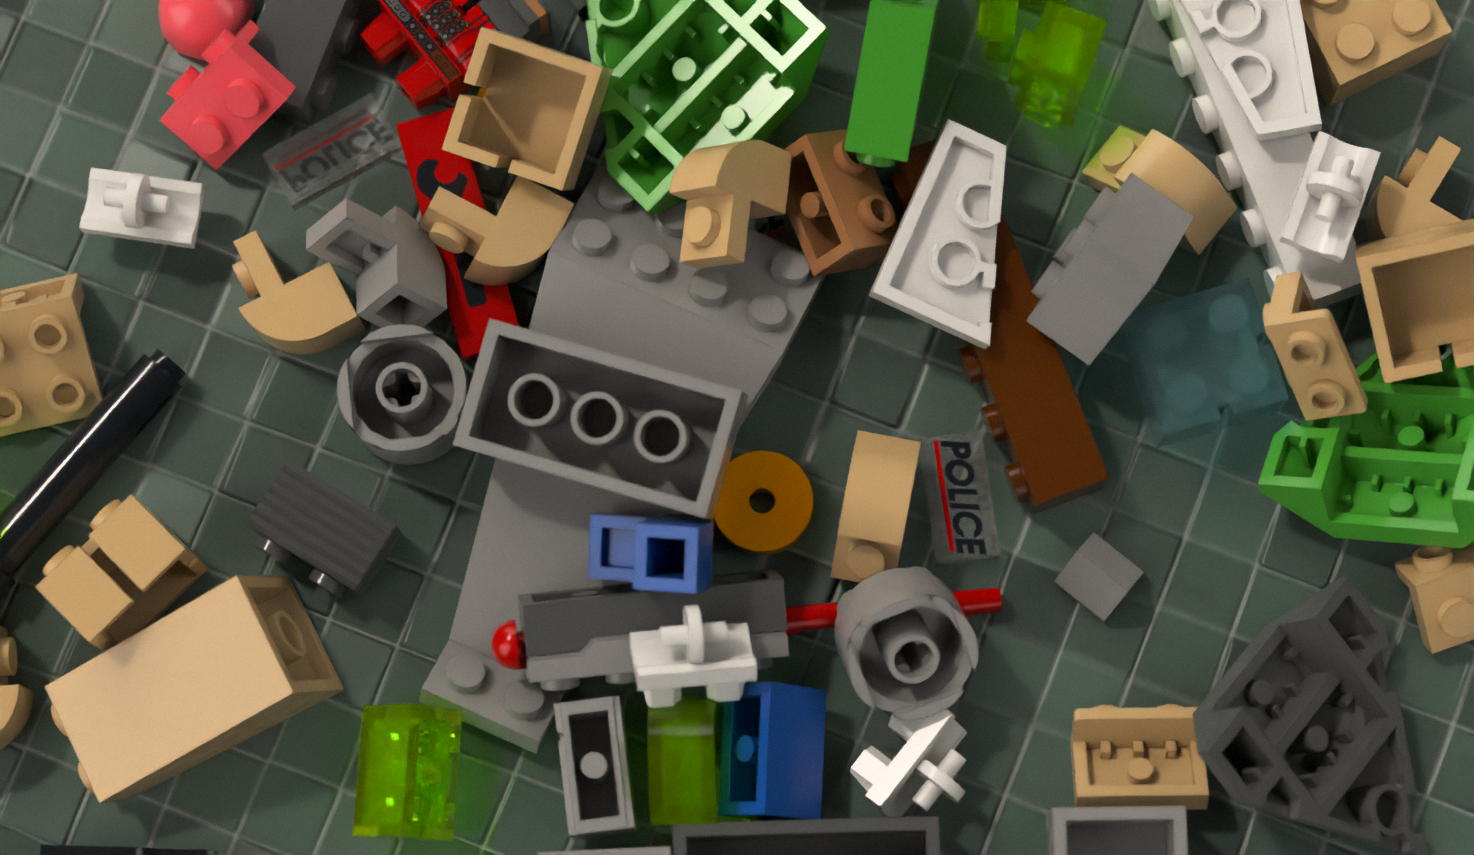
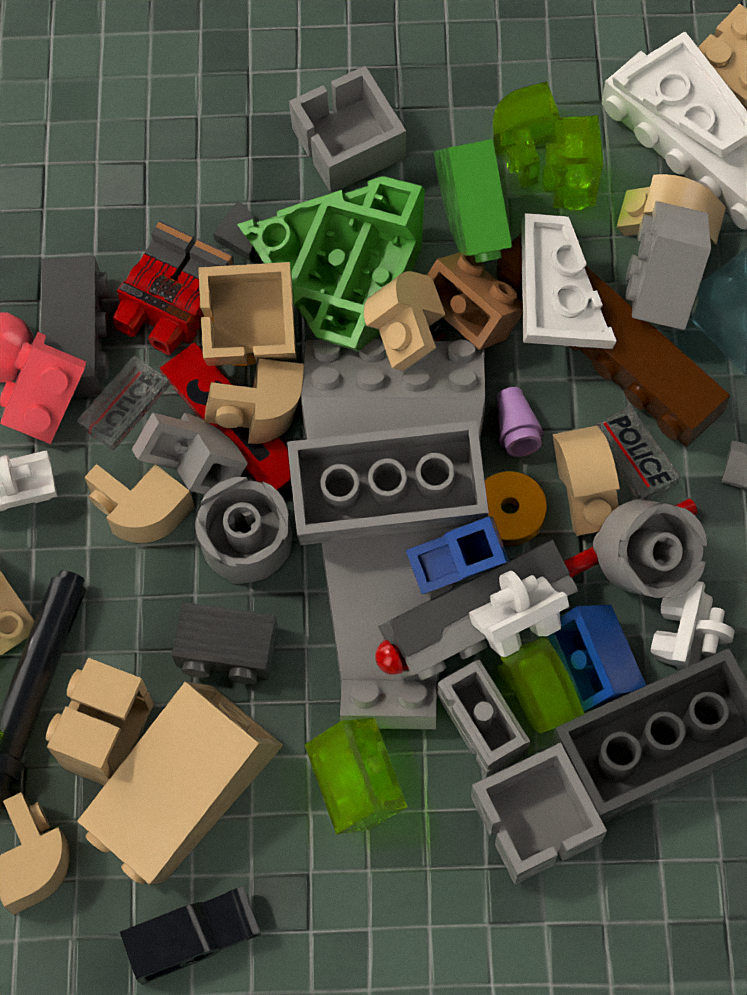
camera: 25 degrees left, 10 degrees down
none -> lavender cone [496,387,544,457]

